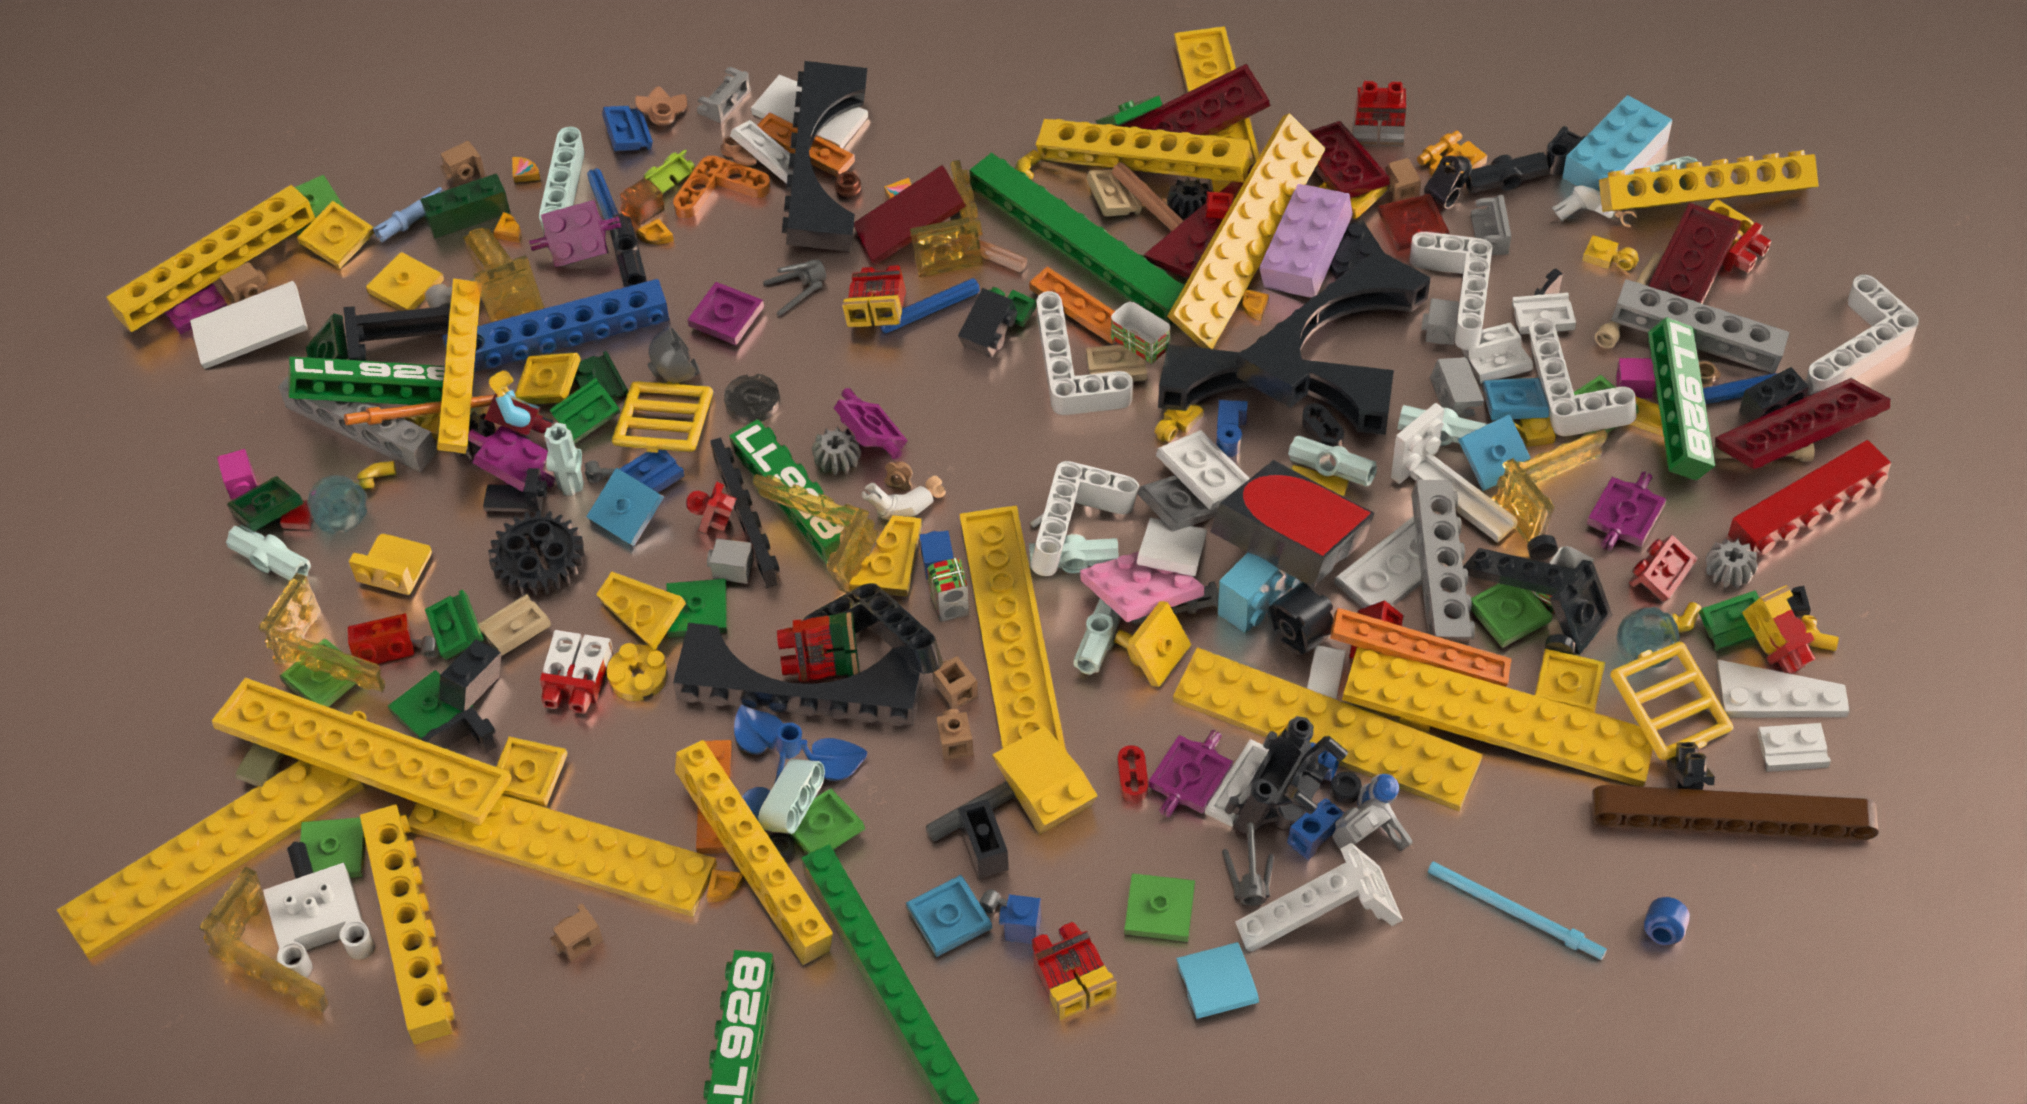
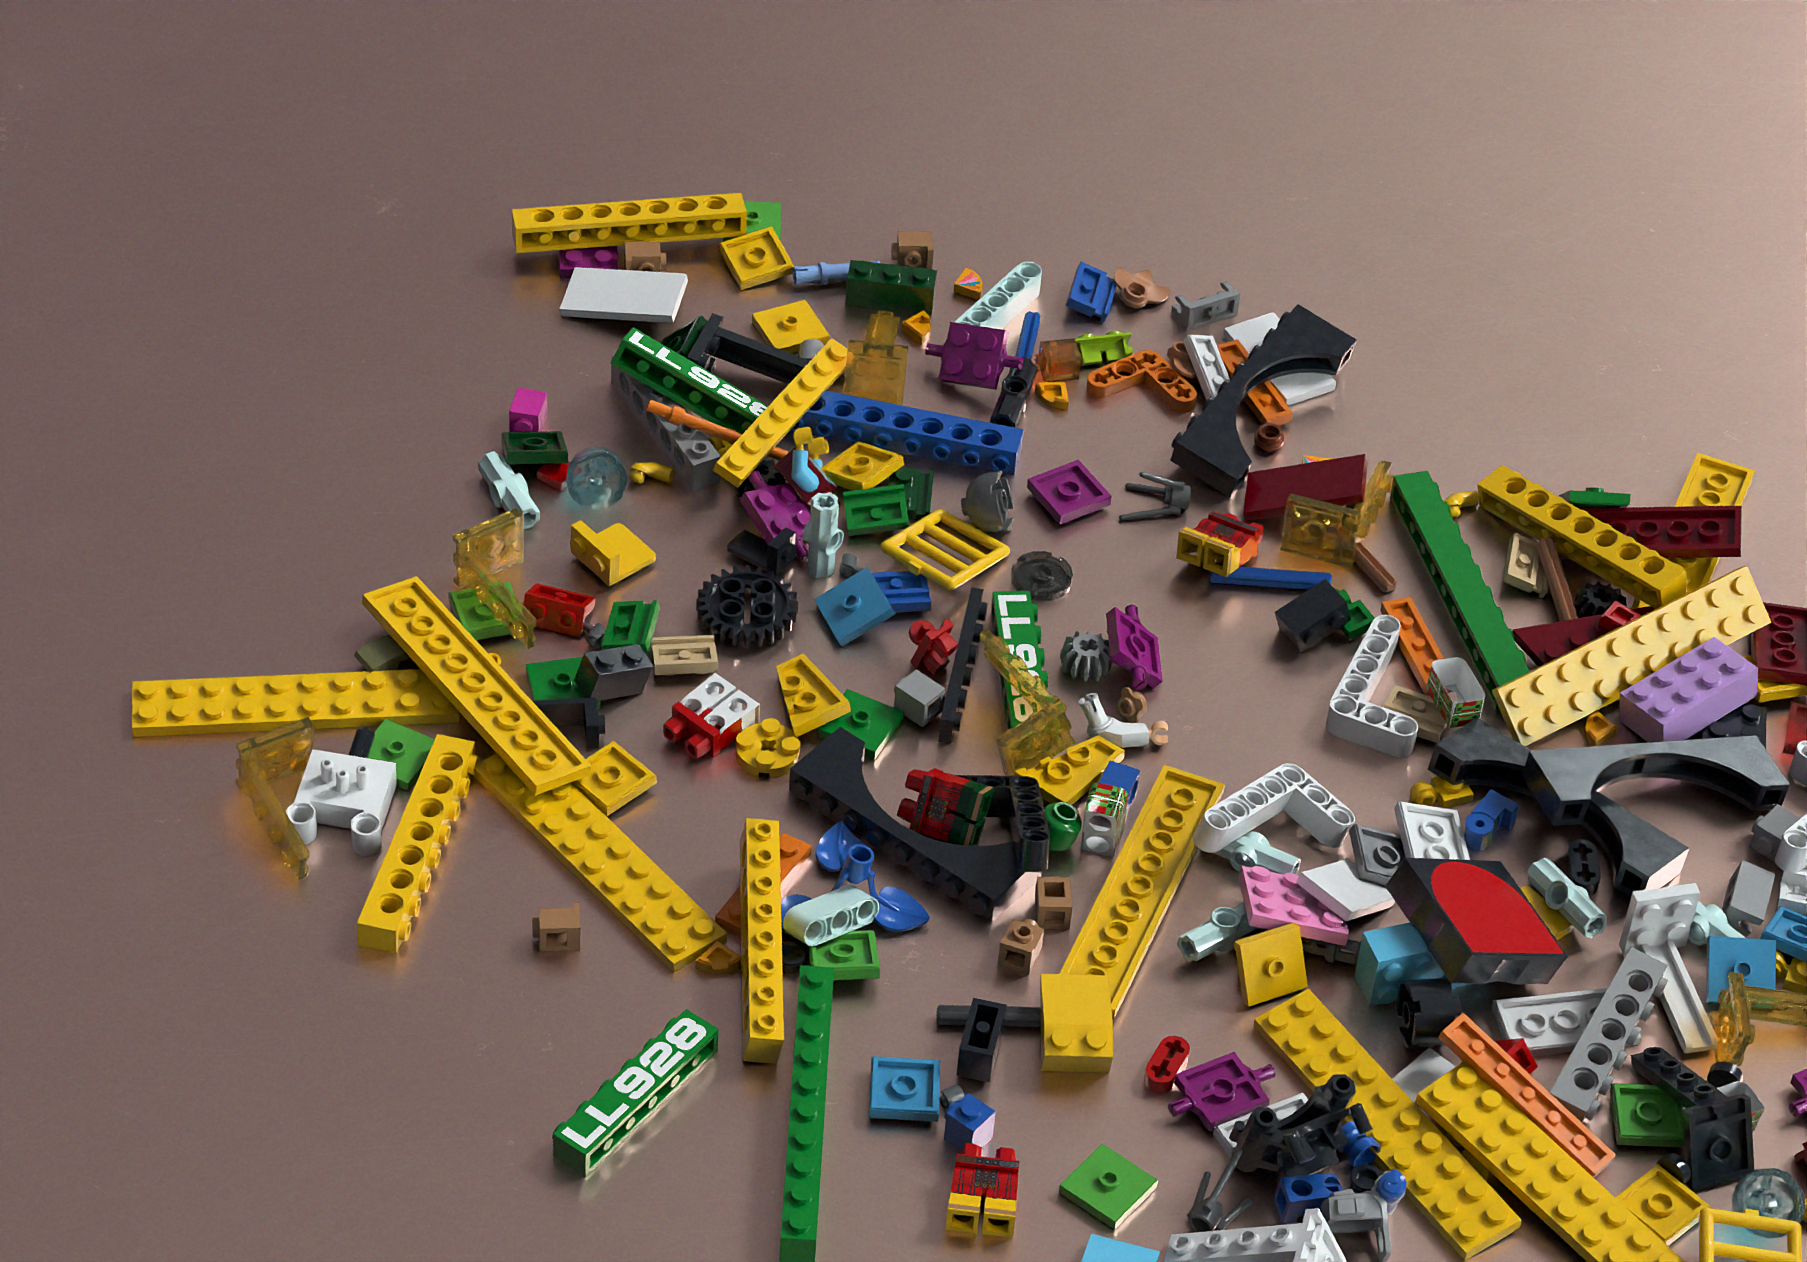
camera: 25 degrees right, 10 degrees down
none -> green head [1044,802,1082,851]

